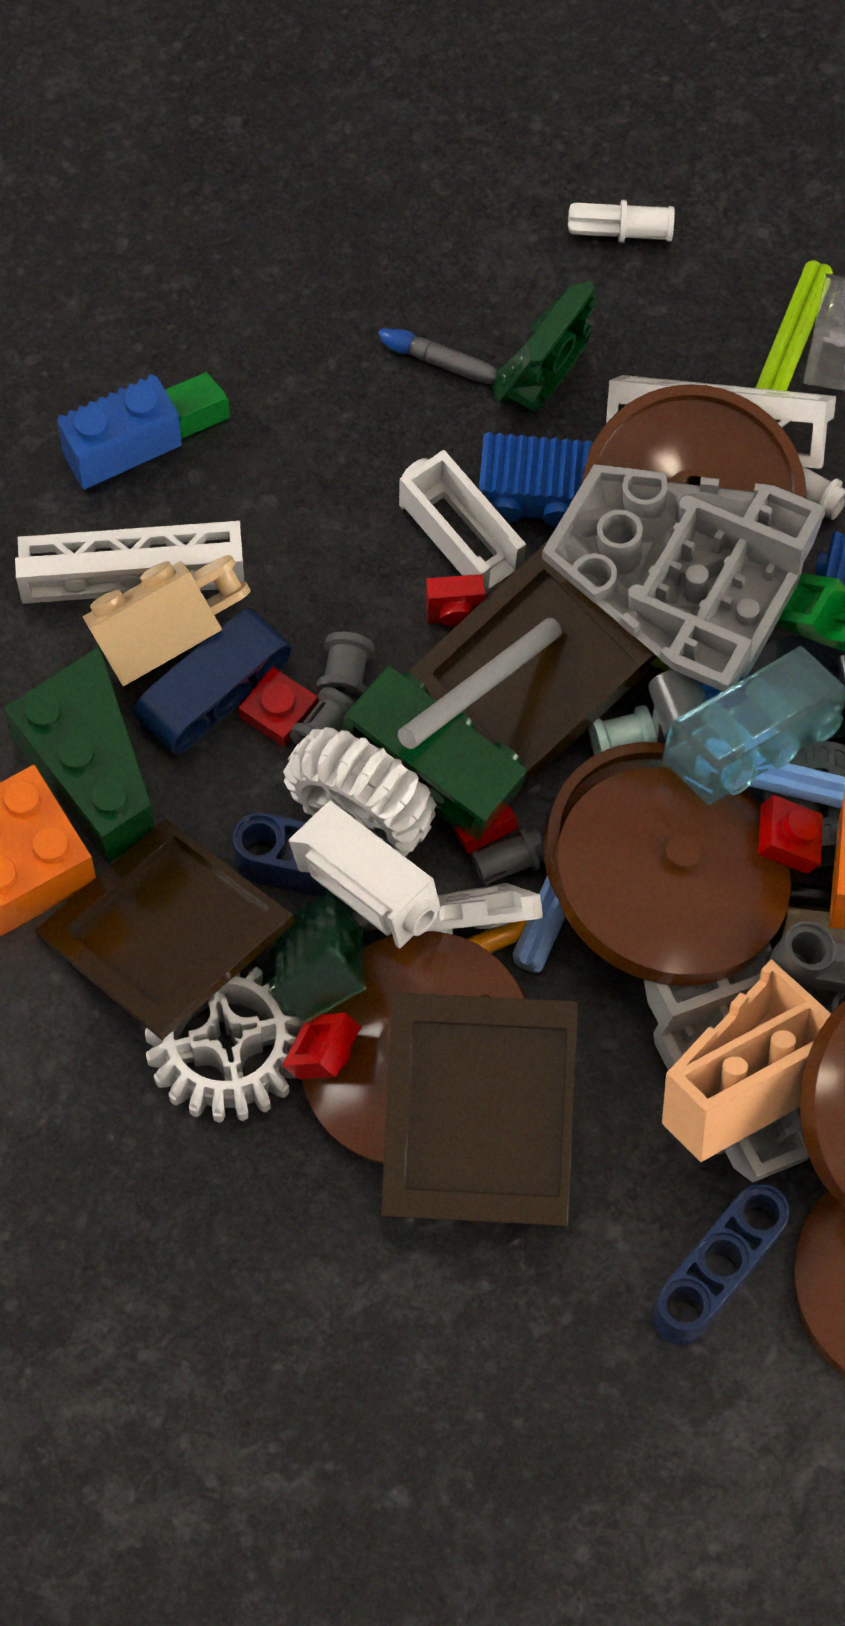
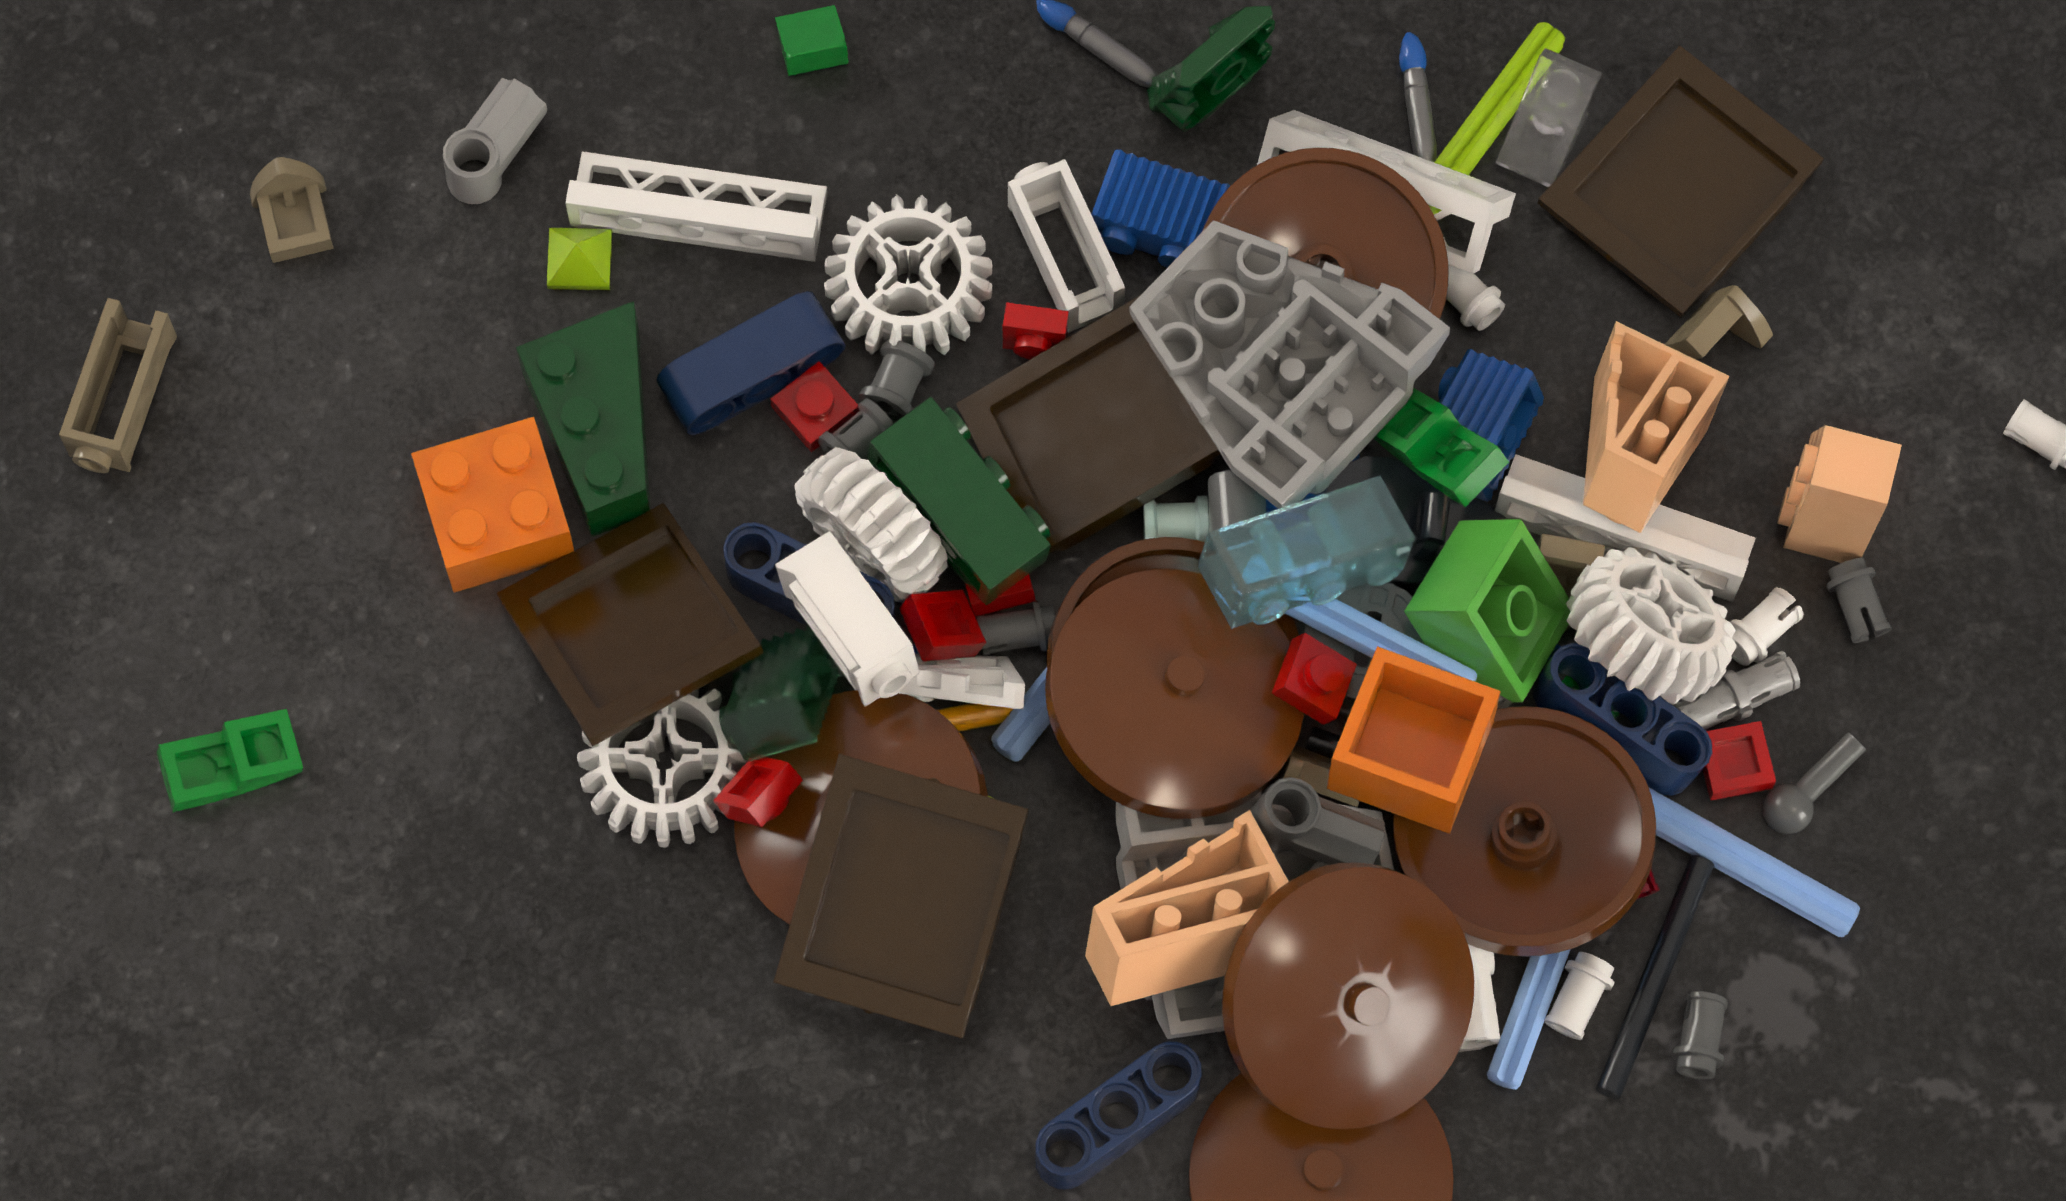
camera: 15 degrees right, 5 degrees up
blue brick [57,374,182,490] -> none
tan brick [83,555,251,686] -> none
light grey bar [398,618,562,749] -> none
none -> lime slope [547,228,612,290]
none -> white gear [824,194,992,355]
none -> red plate [899,590,986,662]
none -> flat silver piece [1399,32,1437,162]

